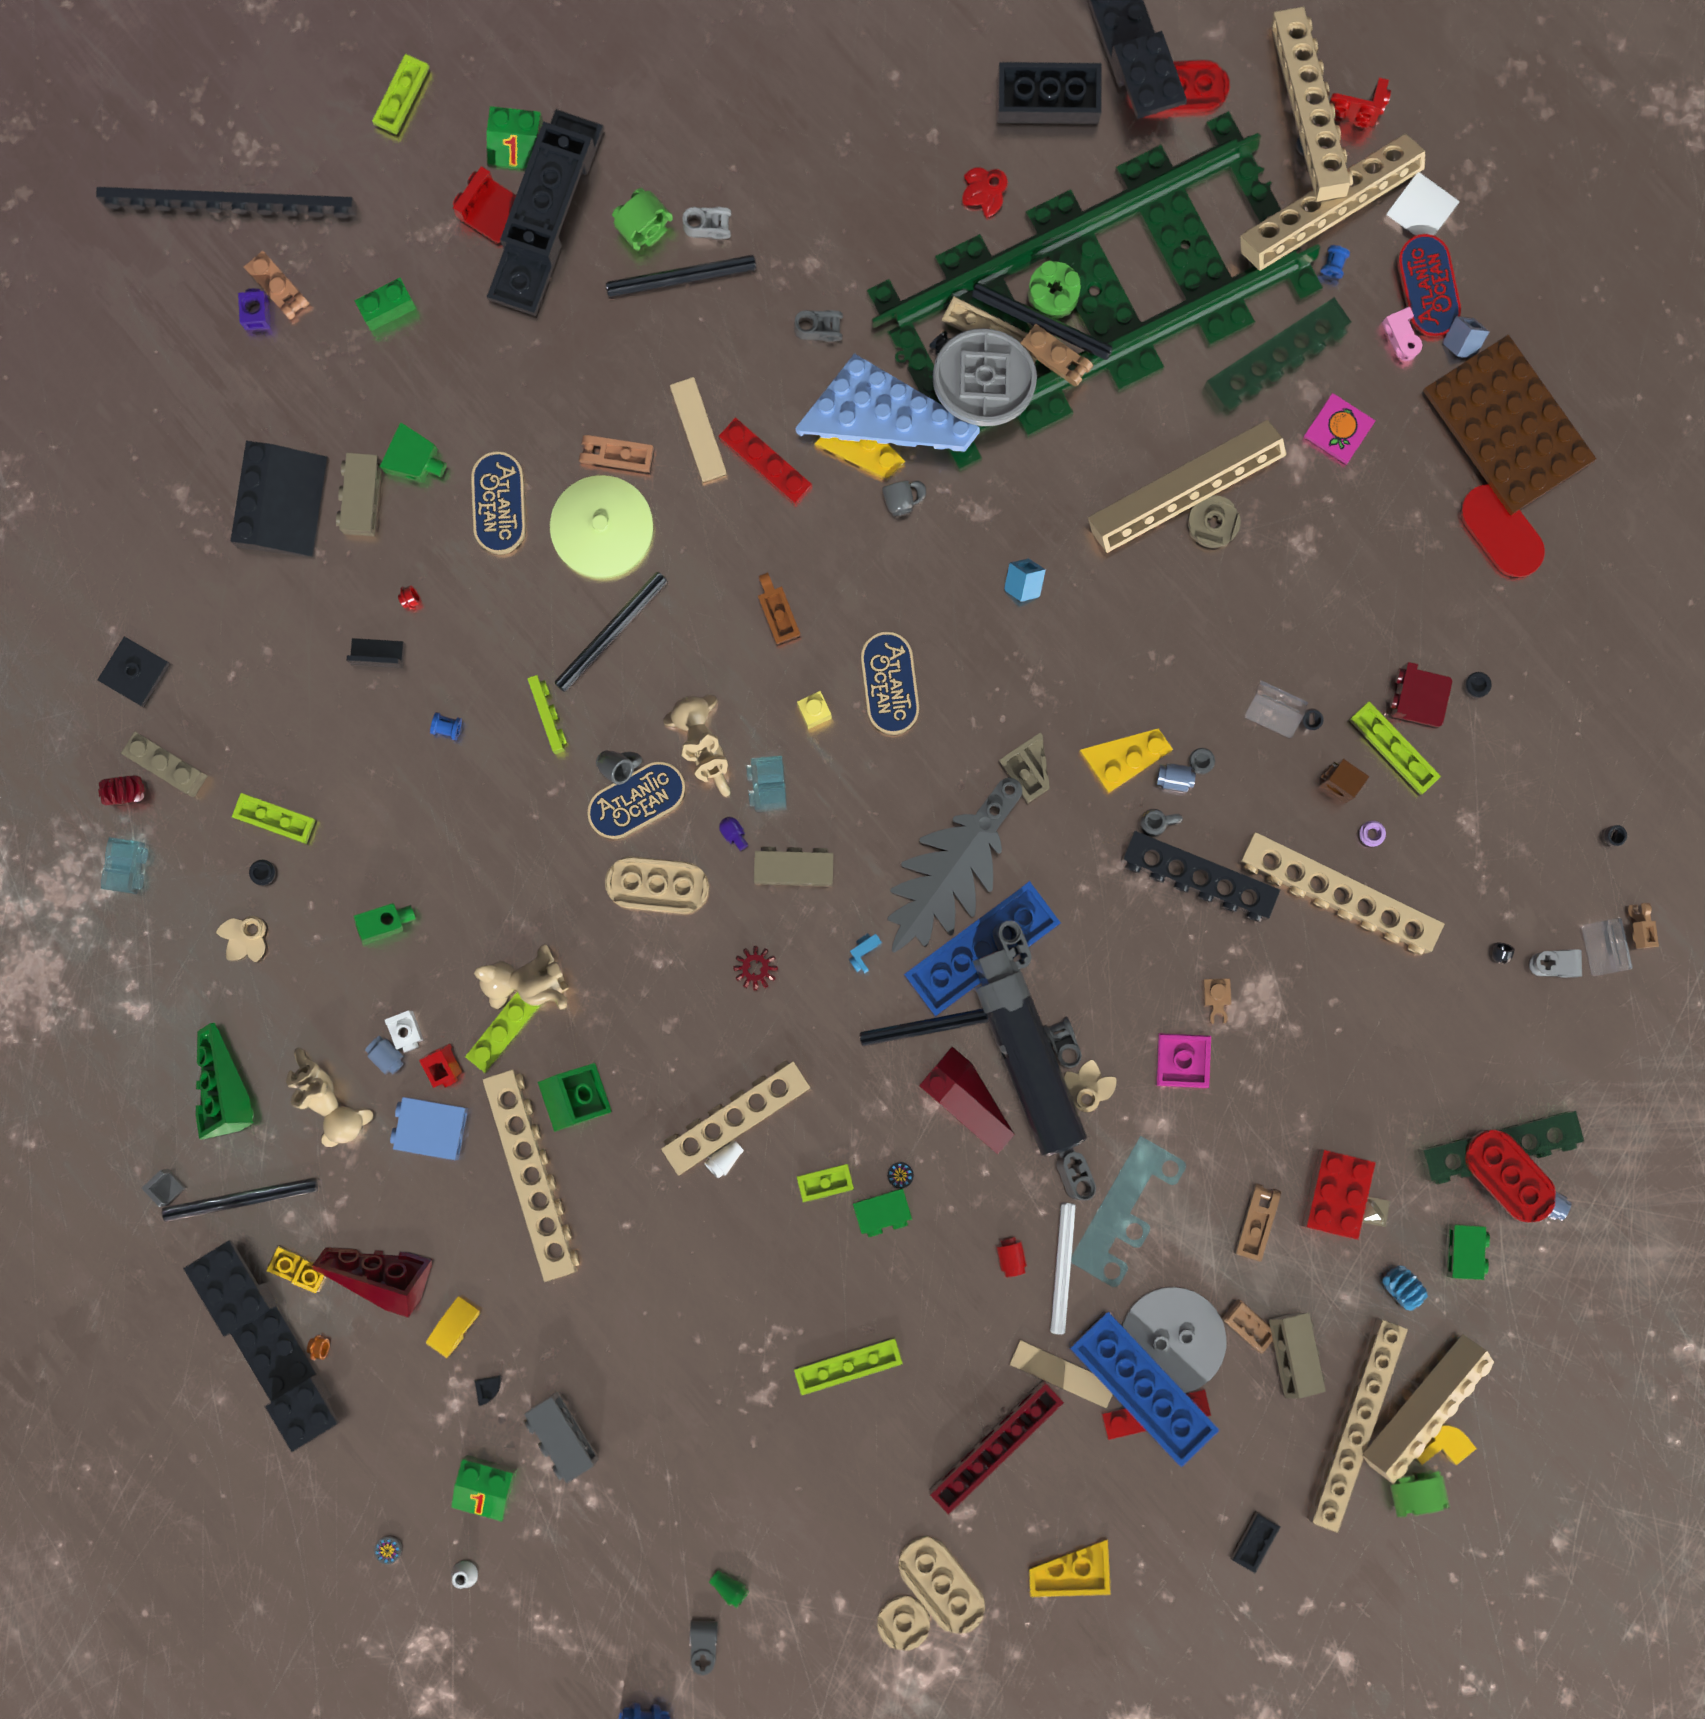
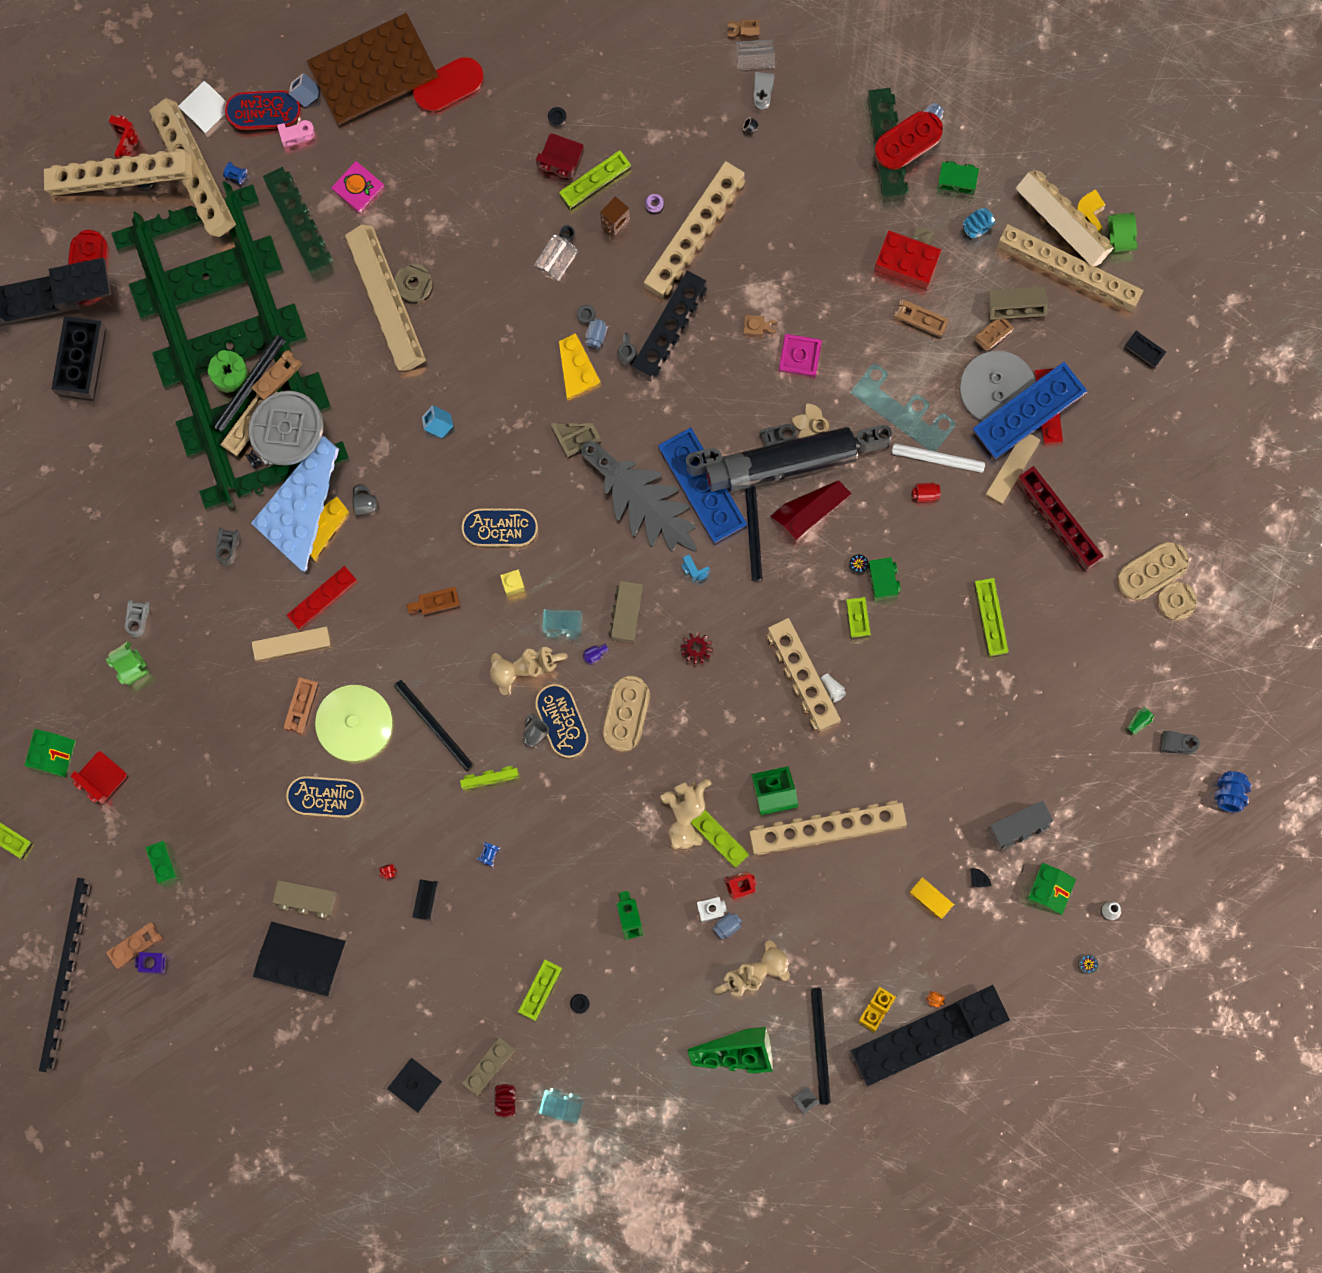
camera: 80 degrees left, 5 degrees down
tan plate [216,916,266,962] -> none
dark red wedge [312,1247,432,1318] -> none
green torso [380,422,447,482] -> none
medium blue brick [390,1097,468,1160] -> none
black bracket [487,109,604,316] -> none
black axle [606,255,756,297] -> none
red plate [962,167,1008,217] -> none
yellow wing [1029,1540,1111,1597] -> none
black hinge [1603,825,1627,846] -> none

